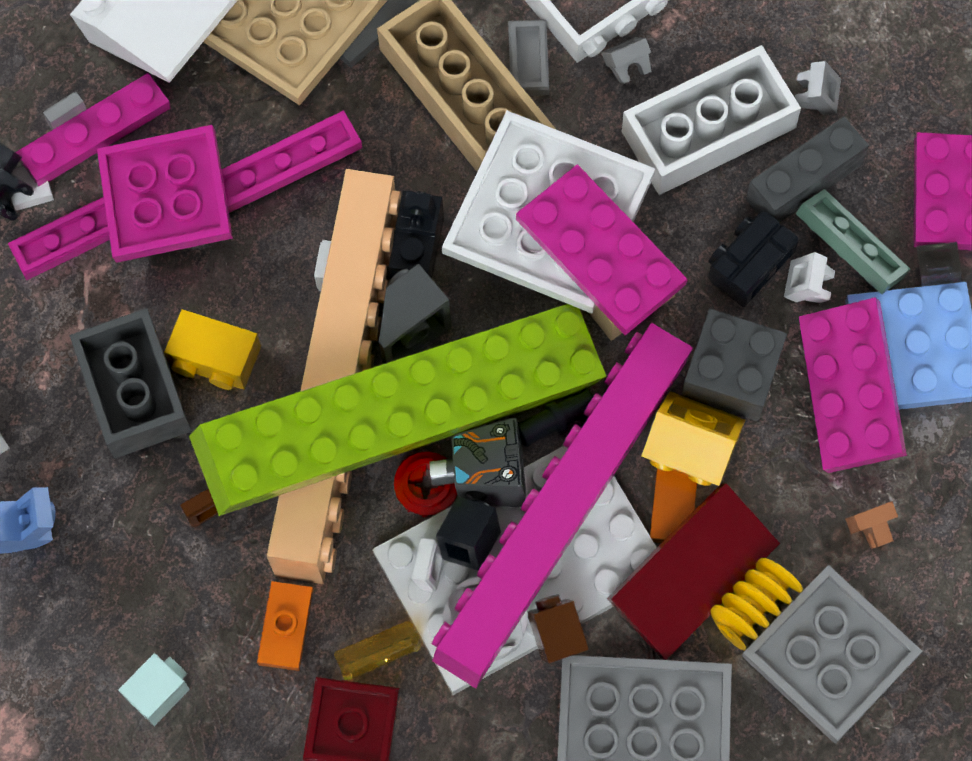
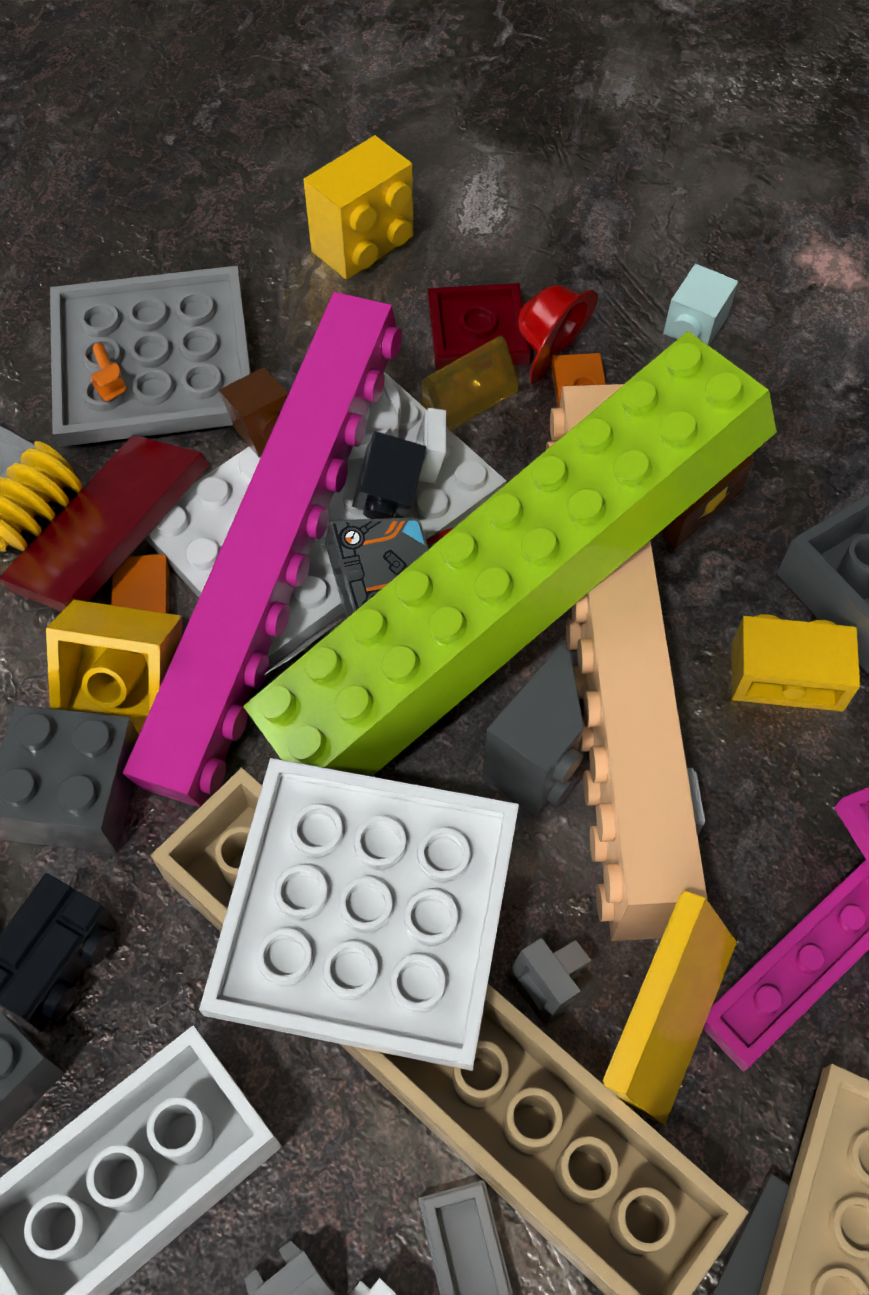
camera: 165 degrees right, 10 degrees down
black hinge [388,191,444,280] -> none
dark pink plate [516,164,687,335] -> none
none -> orange hand [90,343,128,402]
none -> white sticker [264,619,342,675]
none -> light grey tile [508,938,591,1025]
none -> red piece [518,285,598,384]
none -> yellow tile [603,890,737,1126]

